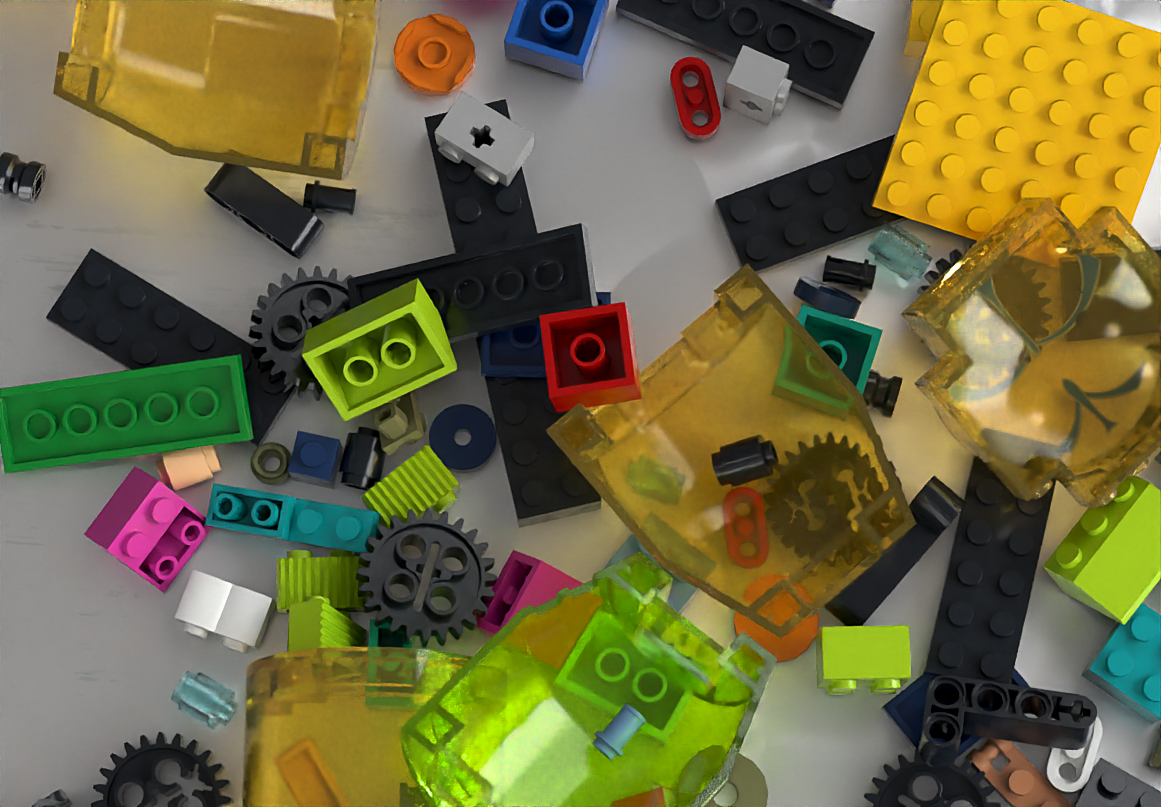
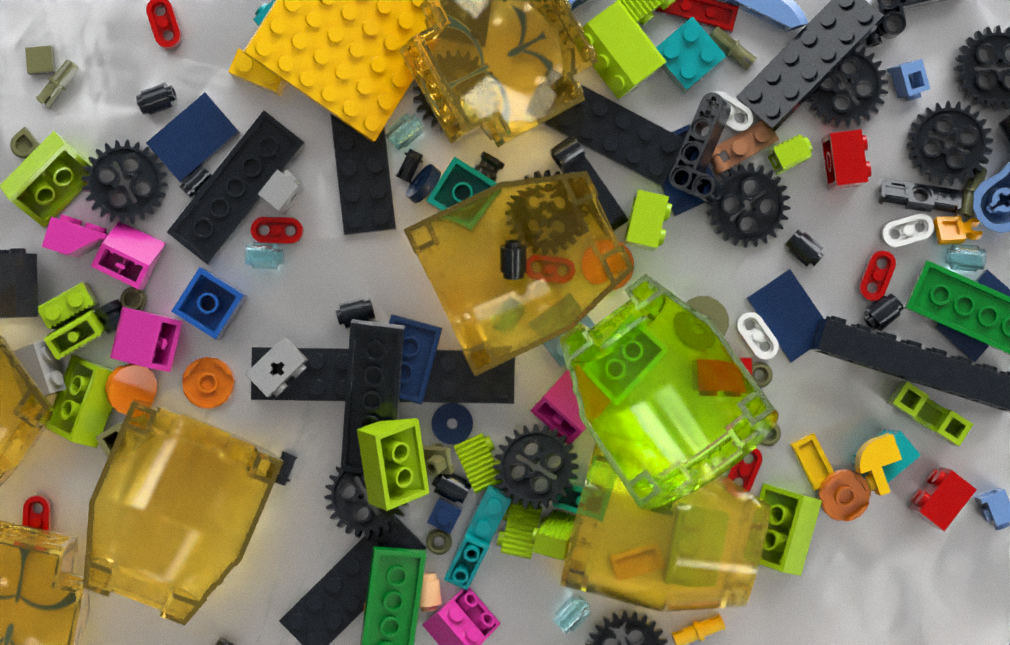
camera: 75 degrees left, 10 degrees up
white brick [174,570,276,654] -> none
black beam [204,157,325,259] -> none
red brick [539,302,642,412] -> none
pin [592,703,646,761] -> none
none -> clear light blue brick [245,242,284,269]
none -> black brick [335,297,375,329]

